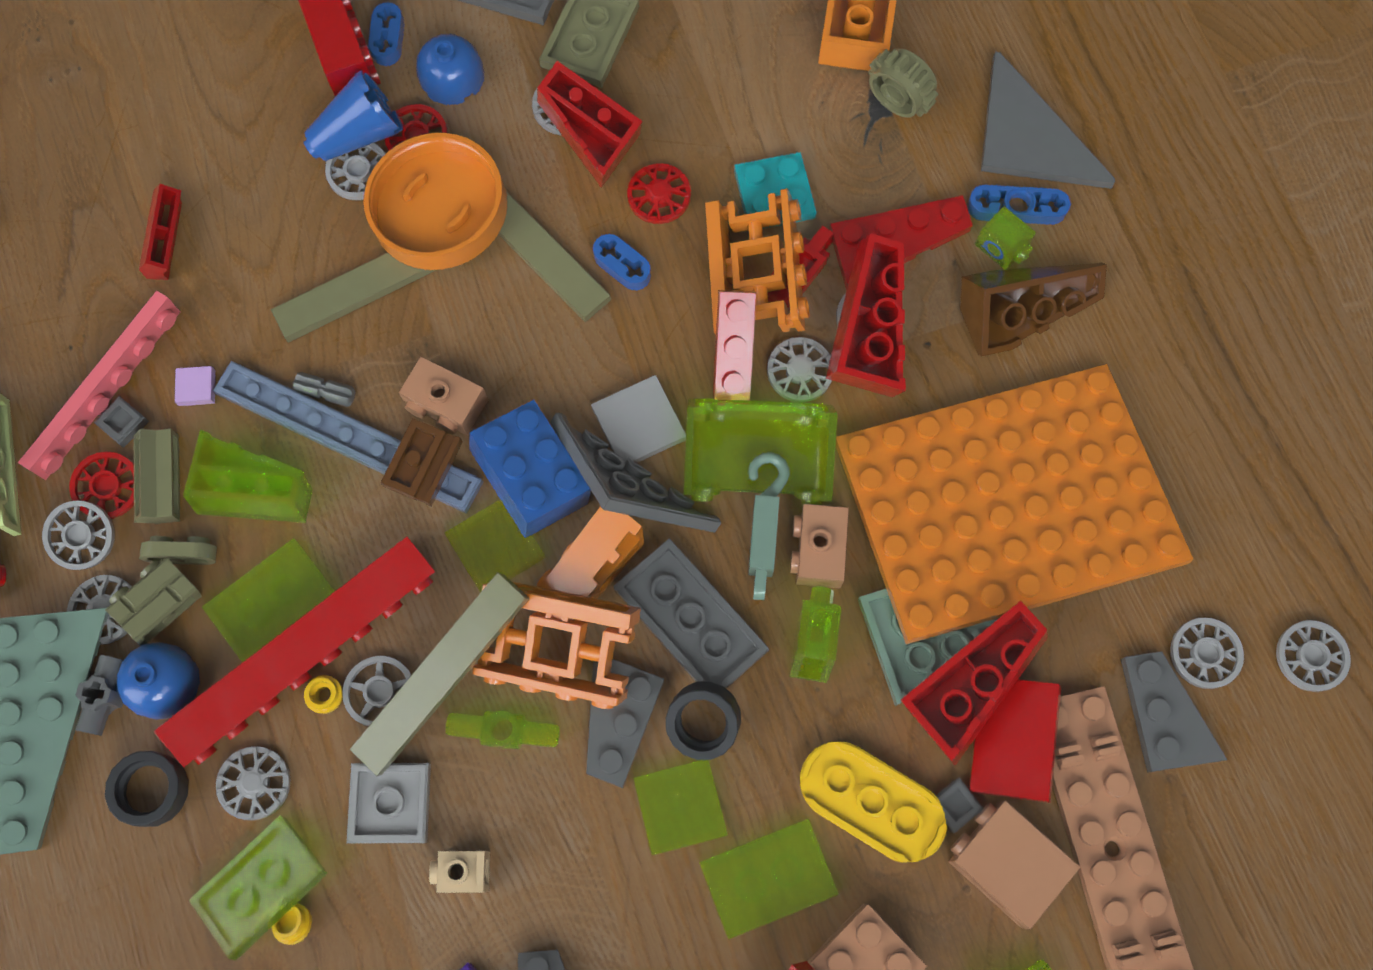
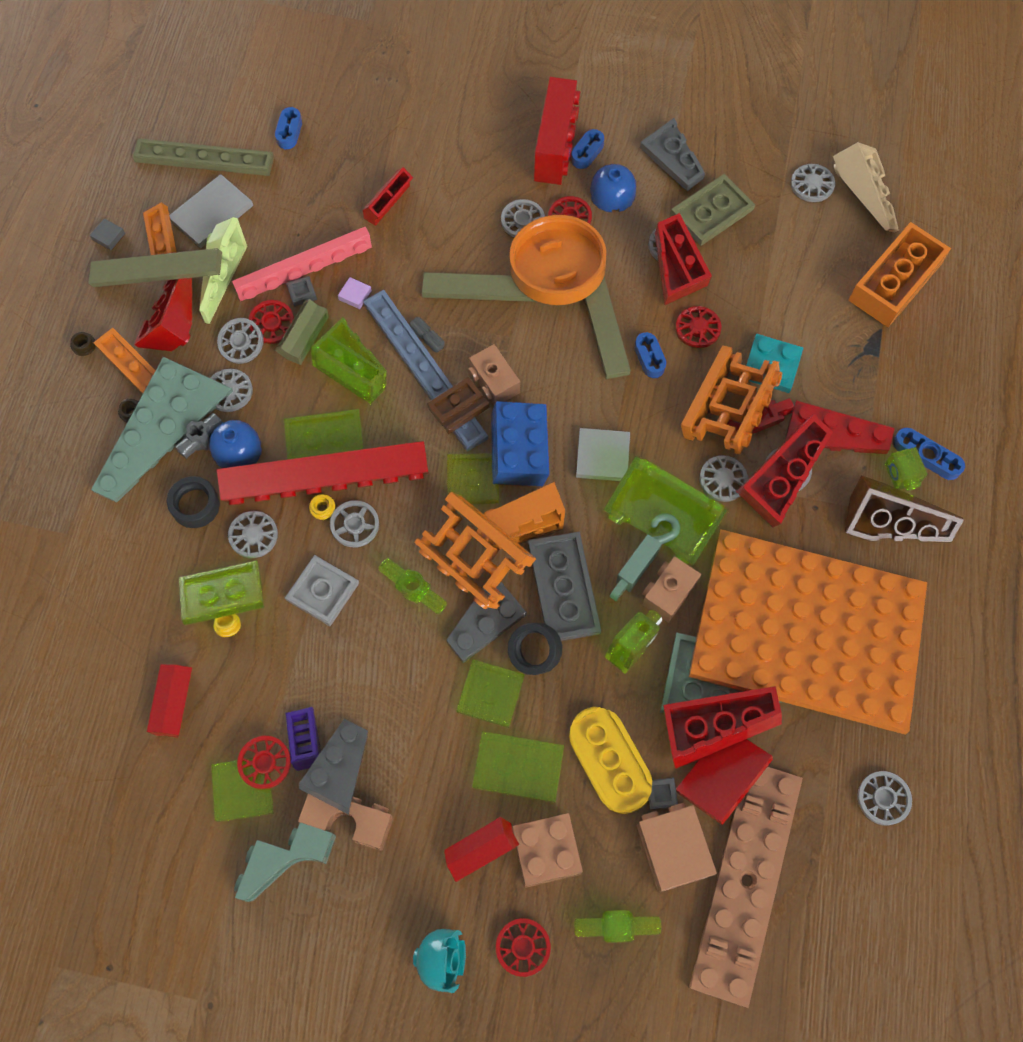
camera: 30 degrees right, 5 degrees down
olive brick [105,558,202,646] -> none
olive plate [139,536,217,565] -> none
blue cone [303,70,404,161] -> none
tile [350,572,530,776] -> none
tan brick [429,851,490,893] -> none
dark grey tile [550,413,721,533] -> none
plate [713,290,756,401] -> none
olive gear [868,49,938,118] -> none
dark grey tile [981,52,1115,189] -> none
dark grey wing [1121,652,1227,773] -> none
light grey wheel [1276,620,1351,692] -> none

